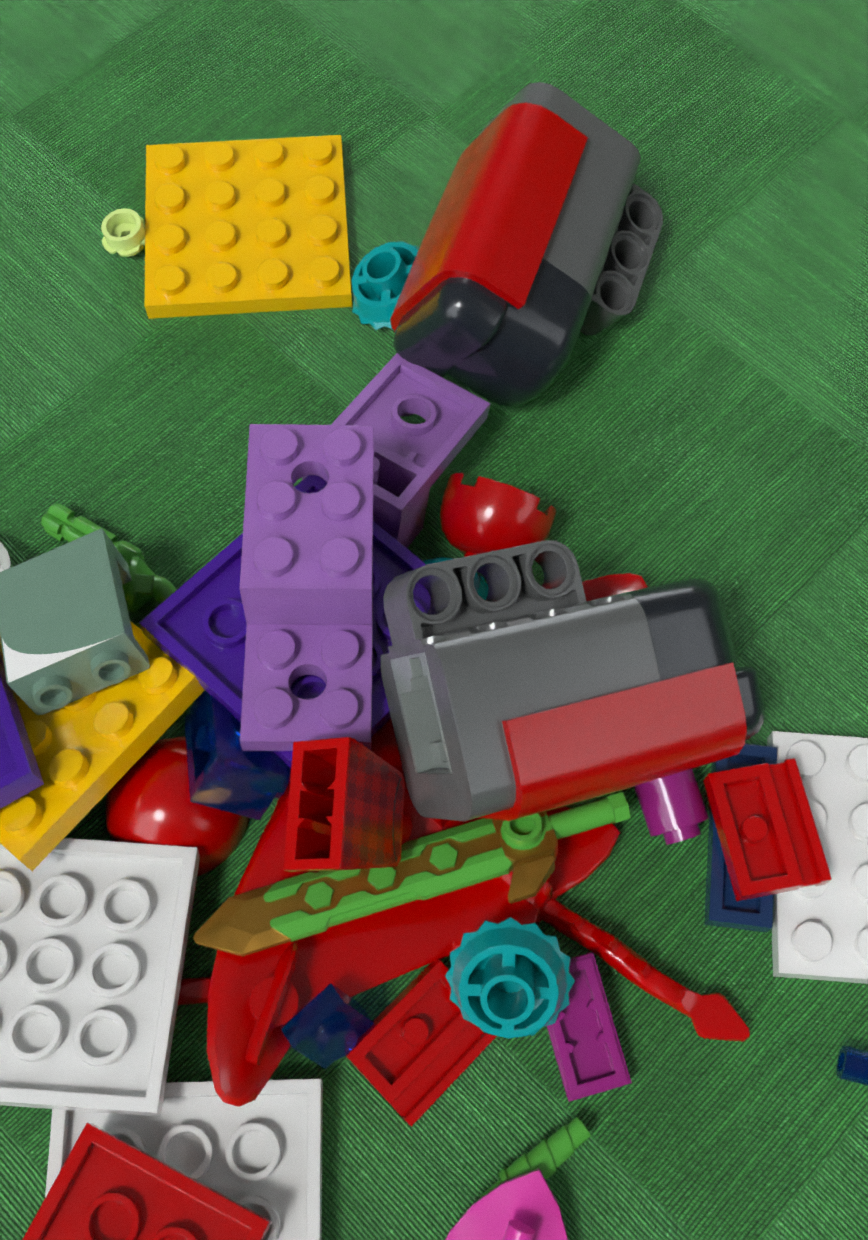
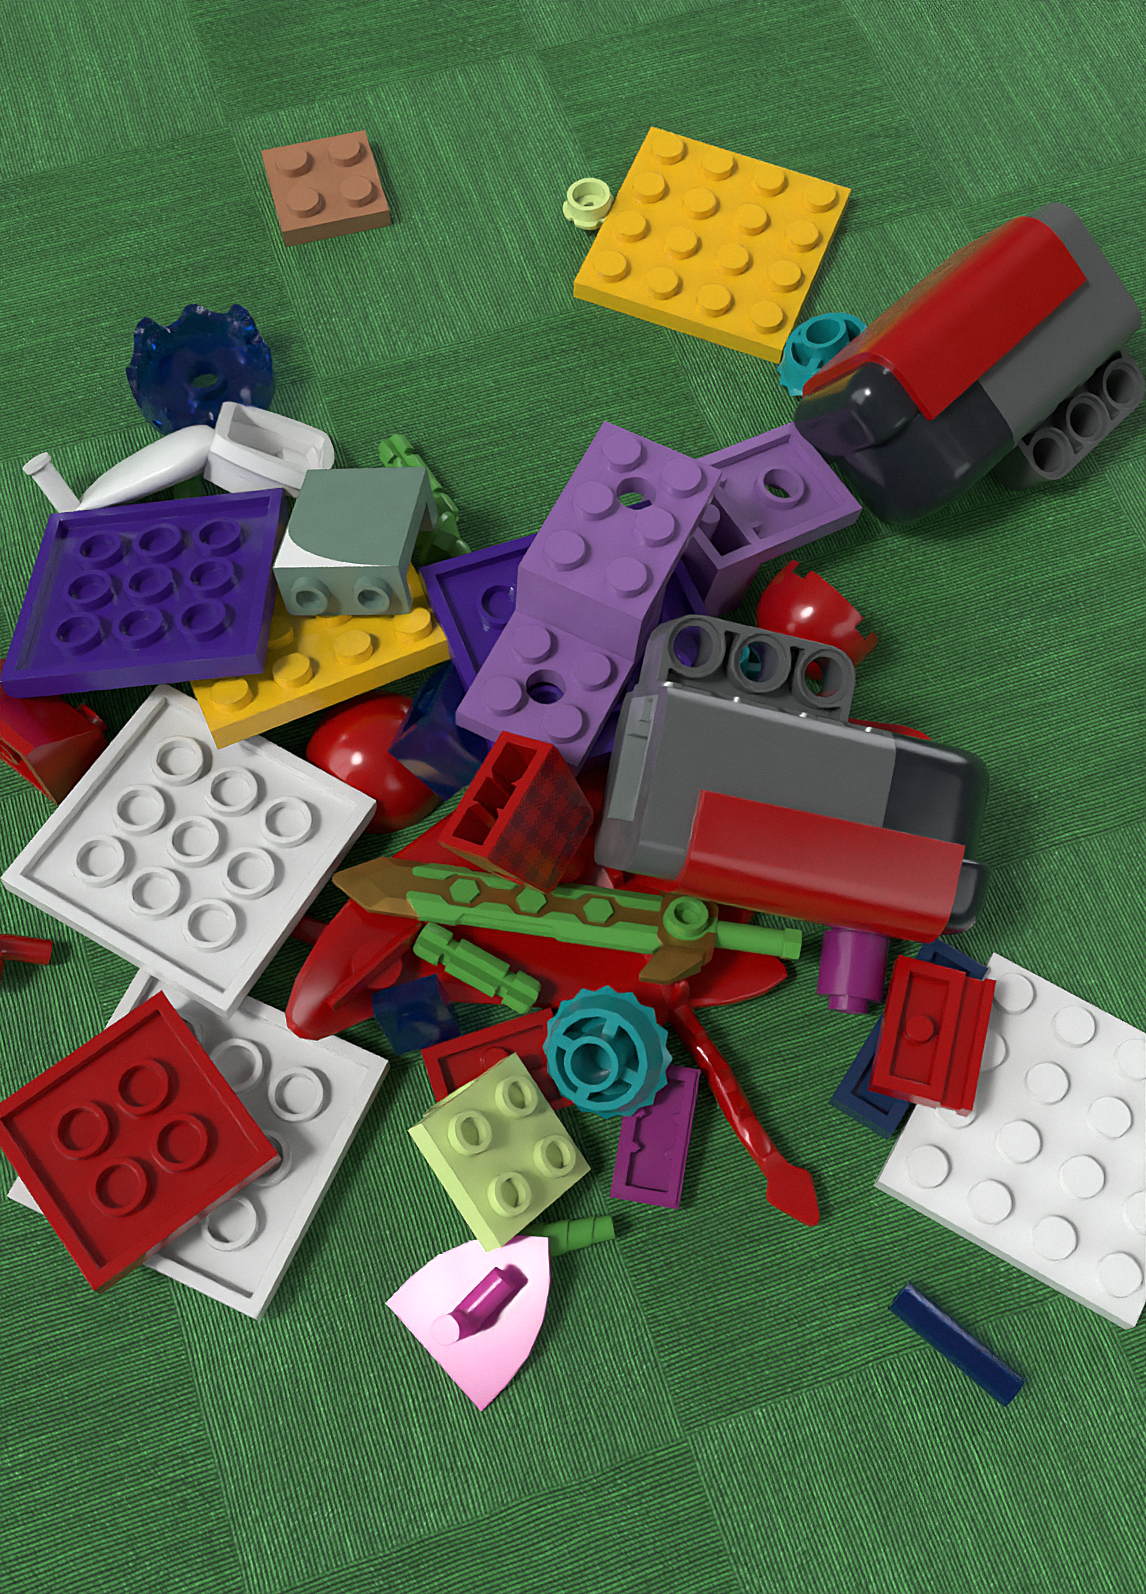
camera: 25 degrees right, 0 degrees up
none -> yellowish green plate [407,1052,591,1253]
none -> bright green axle [413,922,542,1014]

